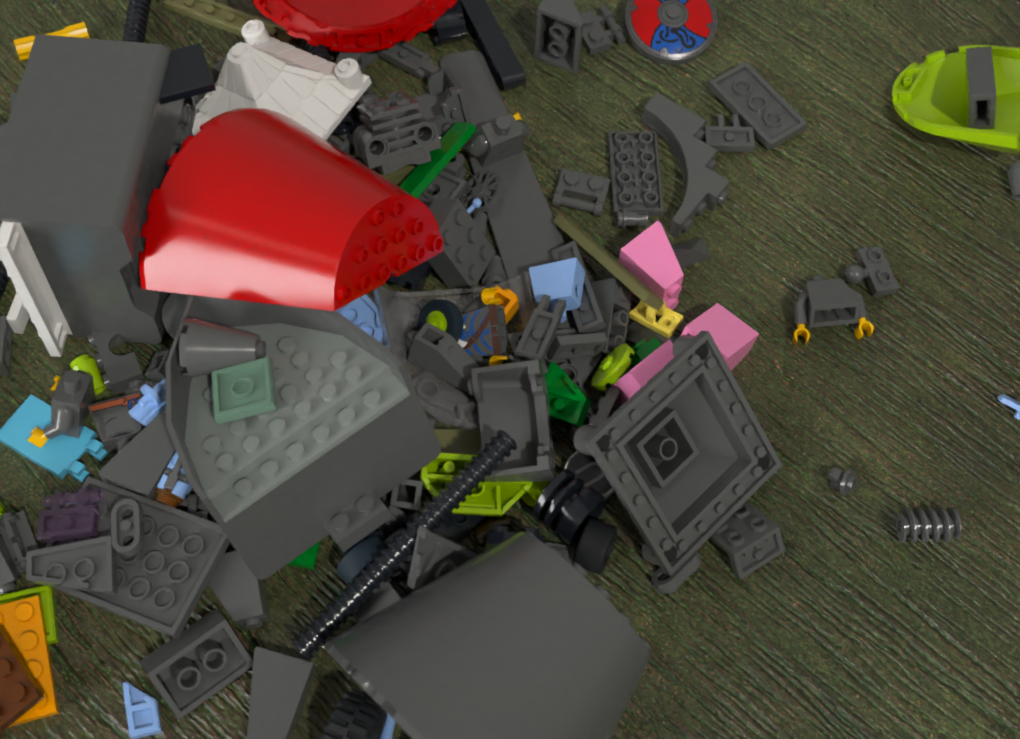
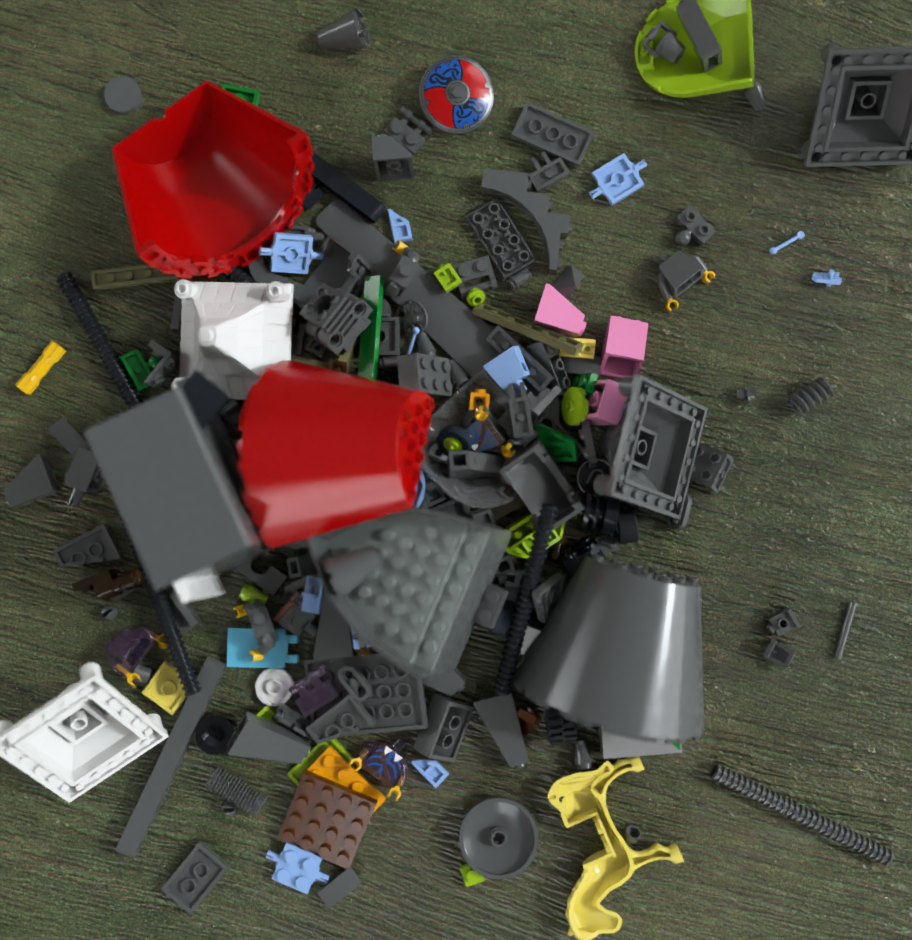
camera: 25 degrees left, 25 degrees up
sand green plate [212,356,277,425] -> none
none -> white tile [255,668,294,706]
none -> light blue plate [259,232,324,274]
none -> torso [348,736,408,801]
none -> light blue tile [387,209,413,244]
none -> lime bracket [434,263,462,293]
none -> lime plate [466,288,485,307]
none -> reddish brown plate [517,707,542,735]
none -> light blue plate [589,153,647,206]
none -> dark grey piece [642,22,686,64]
none -> light blue hinge [769,231,805,254]

